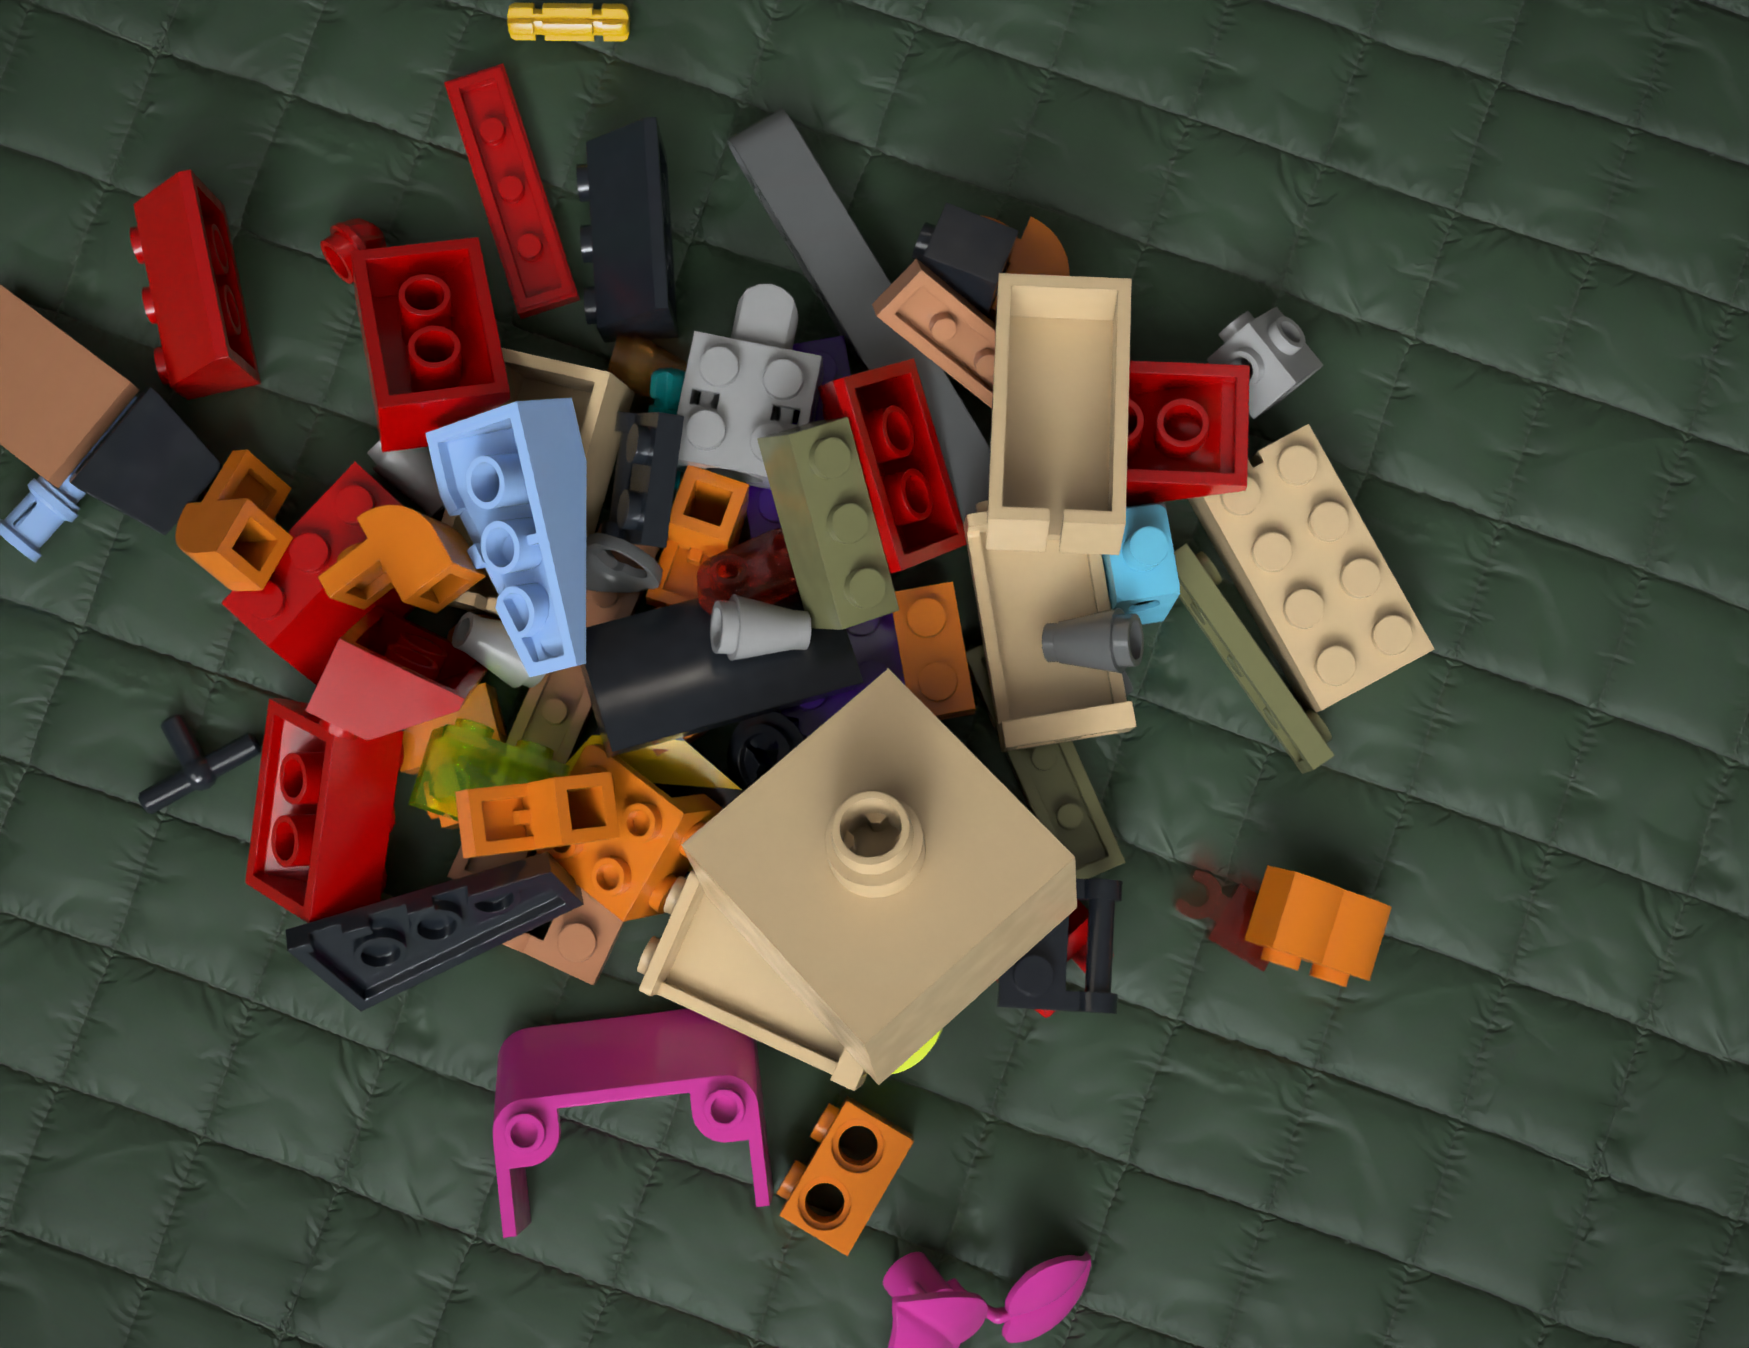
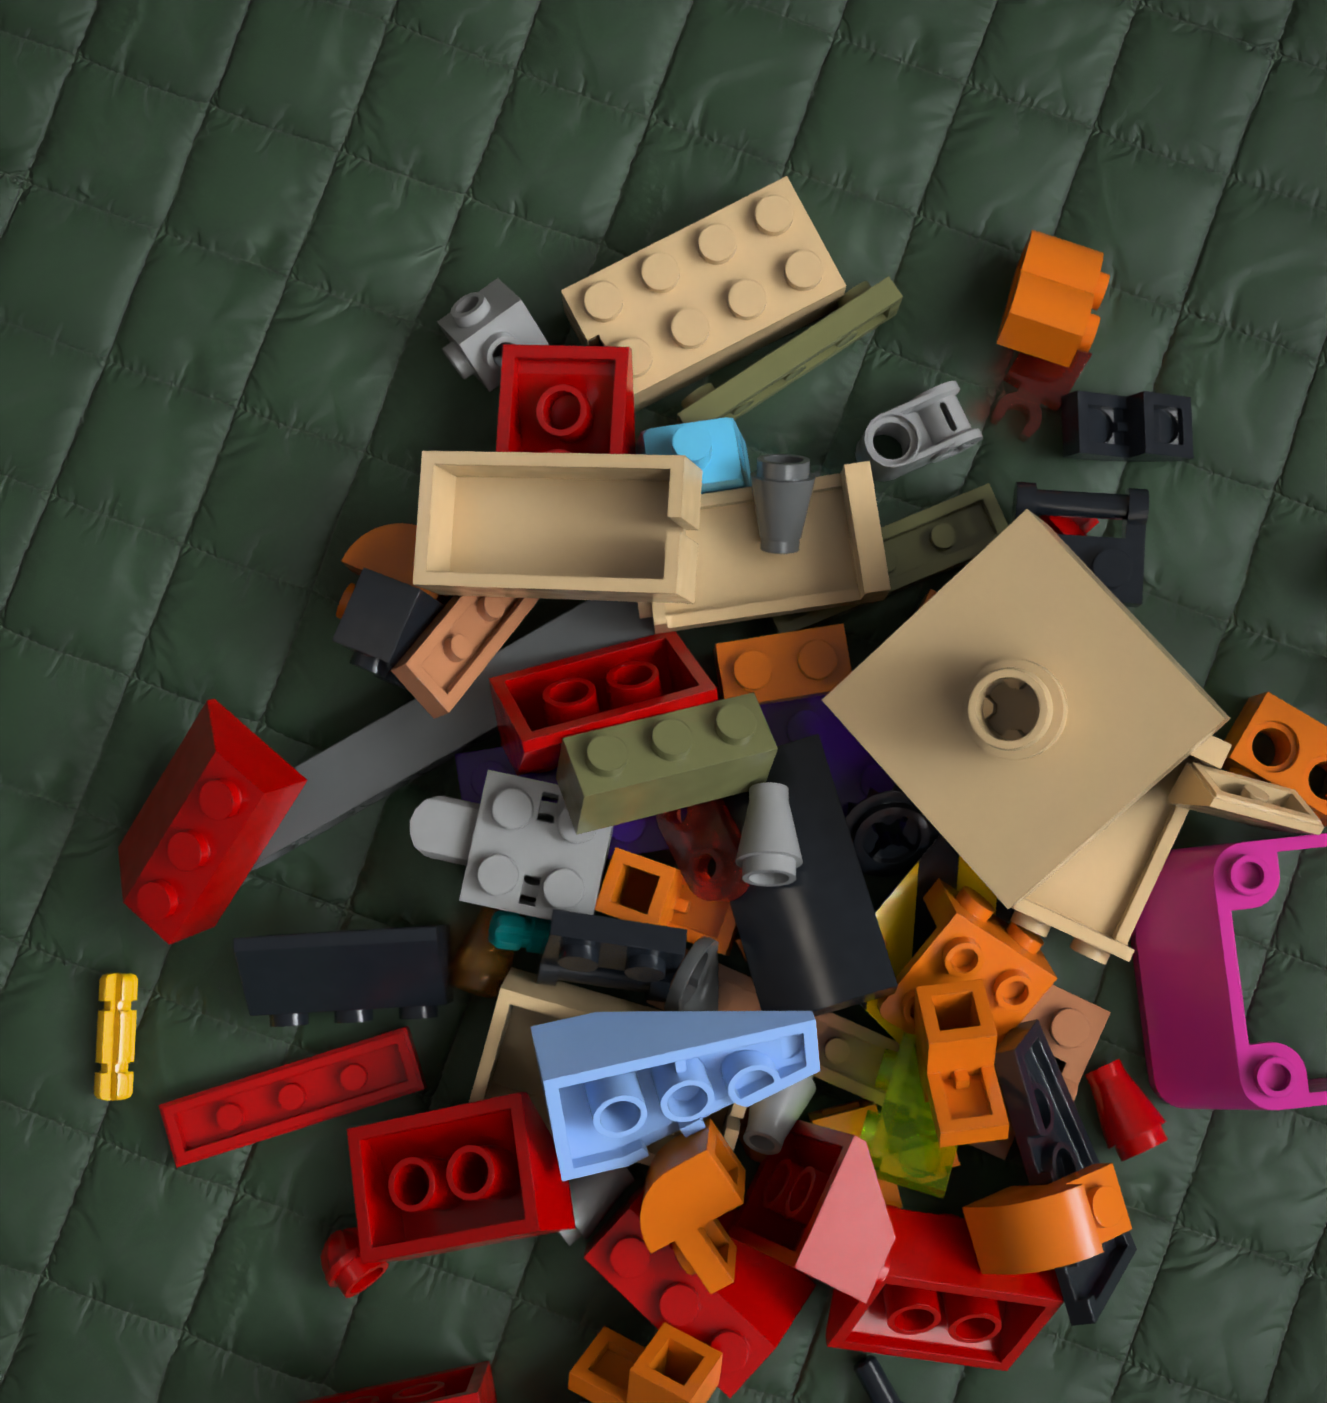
camera: 90 degrees left, 0 degrees up
none -> red slope [118,698,308,945]
none -> light grey piece [855,381,983,482]
none -> orange brick [962,1163,1132,1275]
none -> black slope [1061,390,1194,462]
none -> red cone [1085,1058,1168,1162]
none -> tan slope [1167,762,1324,835]

